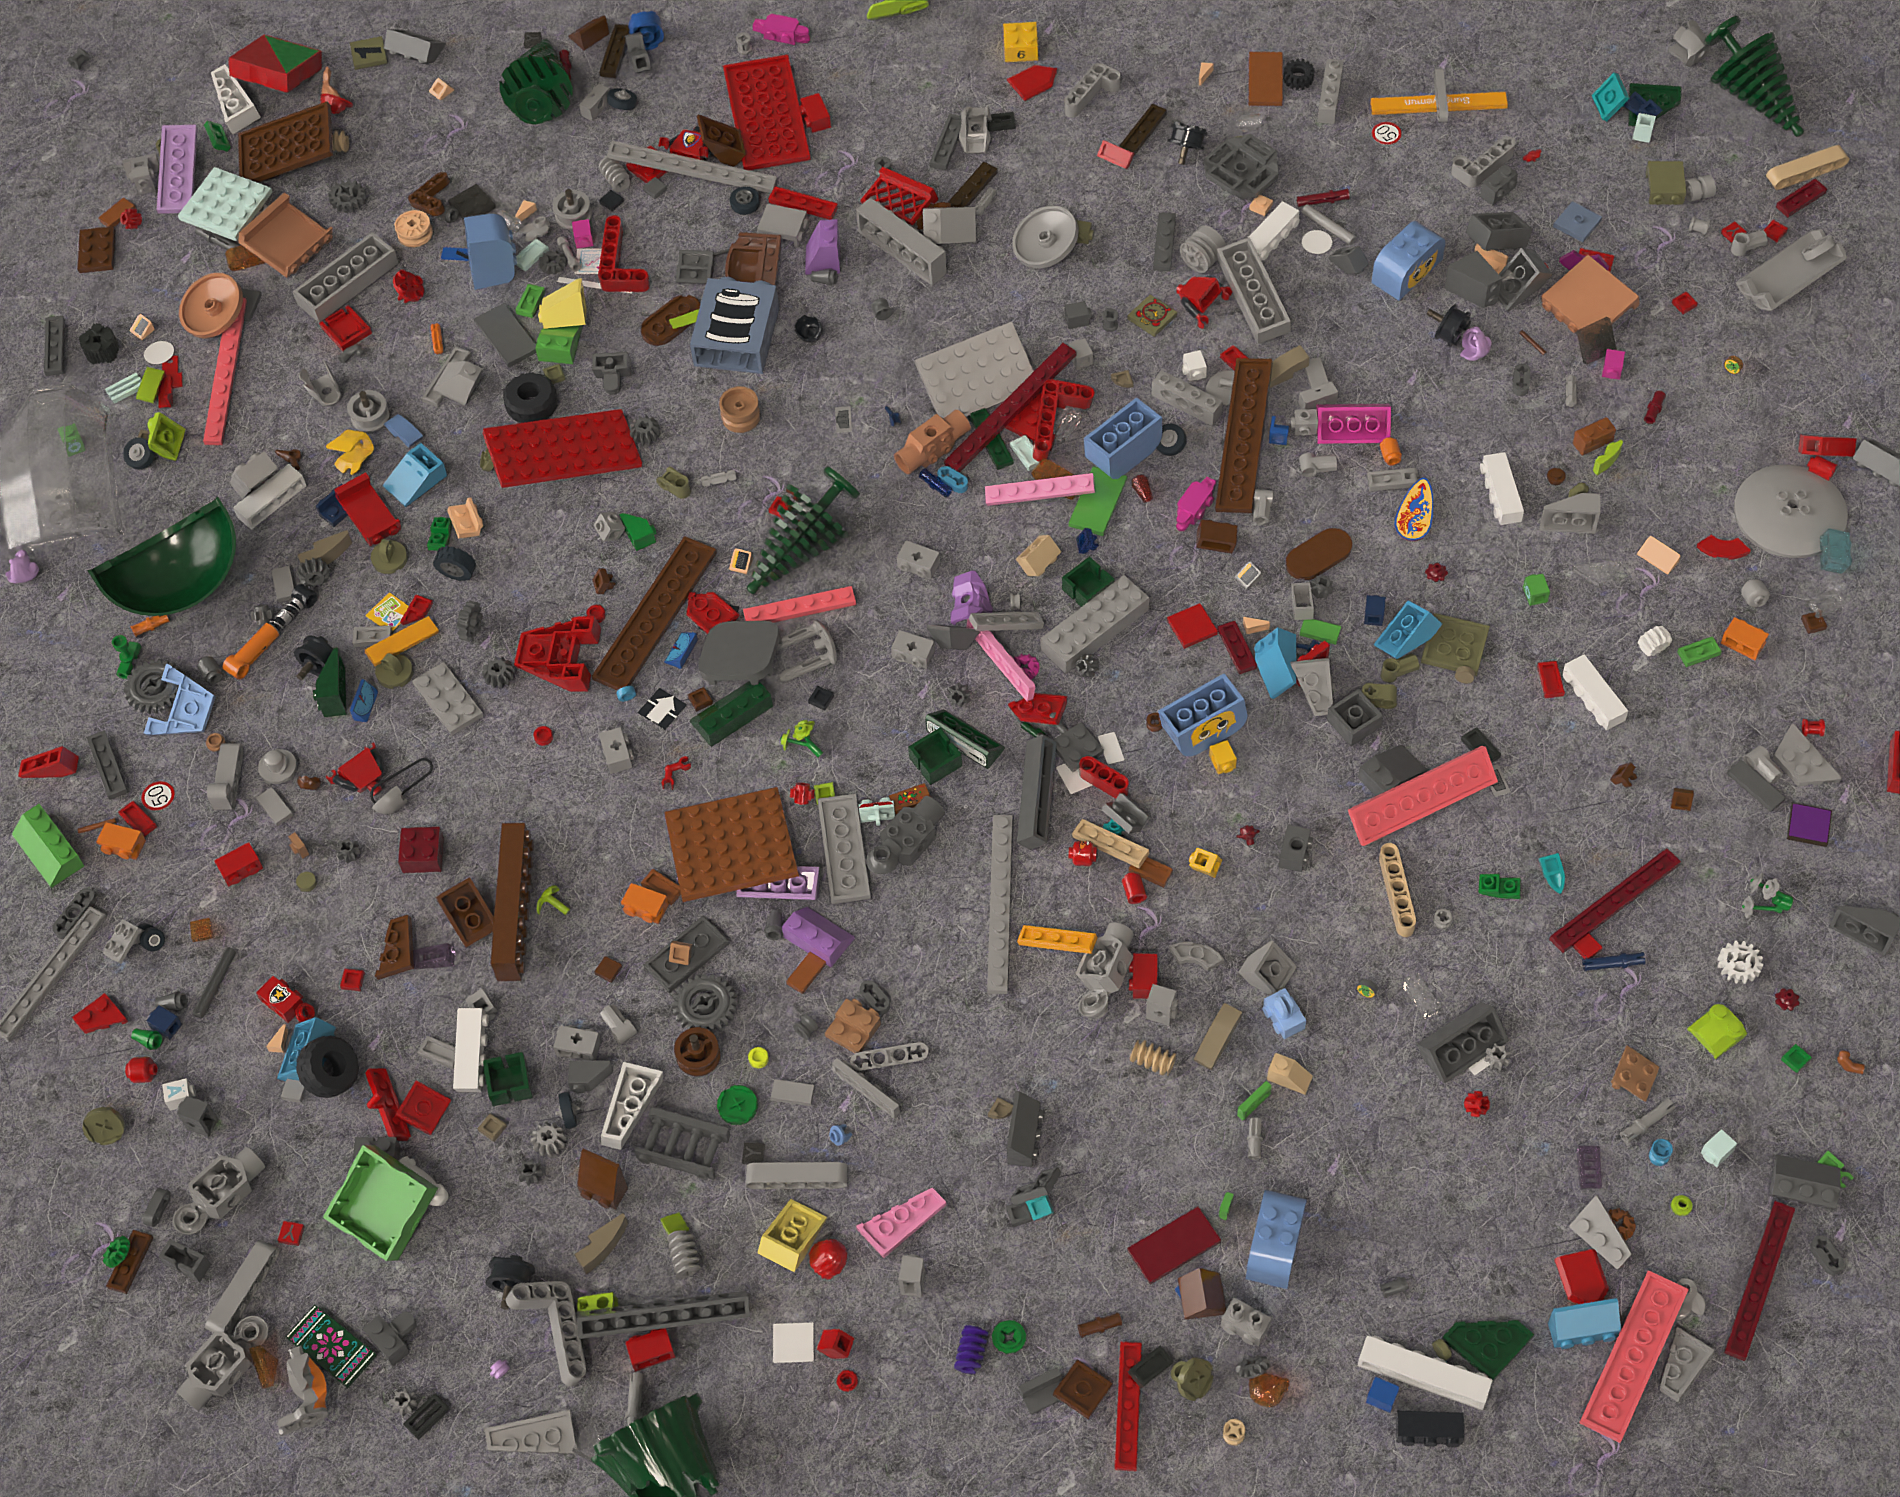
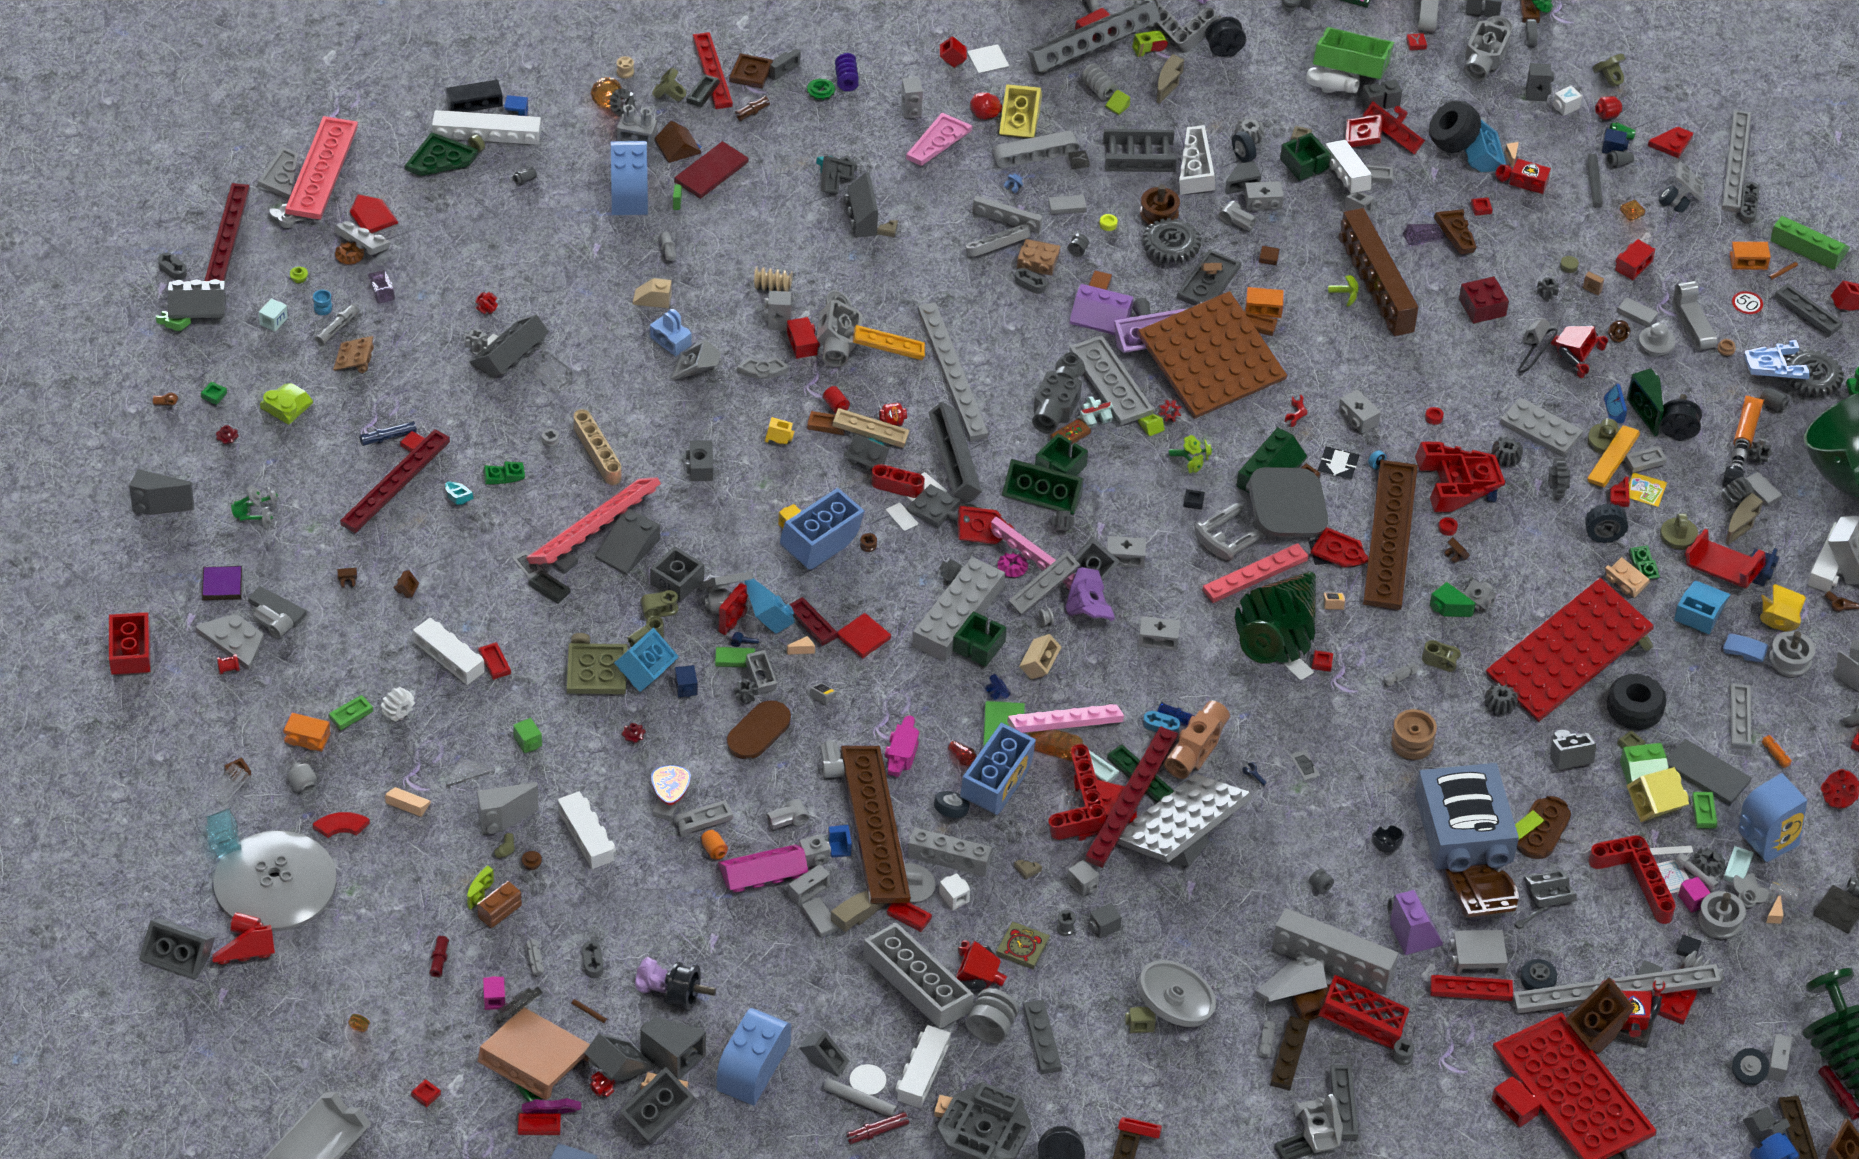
camera: 155 degrees right, 10 degrees down
red tile [118,801,157,837] -> none
light grey slope [433,361,482,406] -> none
reddish brown slope [435,877,494,948] -> none
blue sticker [441,247,469,261] -> none
dark grey gear [517,1159,544,1186] -> none
reddish brown slope [577,1148,628,1210] -> none
slope [664,632,698,669] -> none
green tile [717,1085,758,1125] -> none
red plate [836,1370,858,1392] -> none
dark tan slope [1194,1003,1242,1070] -> none
reddish brown brick [1196,519,1237,554] -> none
dark red plant [1236,825,1260,846] -> none
bright green tile [1237,1081,1272,1121] -> none
tile [1356,979,1378,998] -> none
dark azure slope [1548,1298,1621,1349] -> none
white gear [1717,941,1763,984] -> none

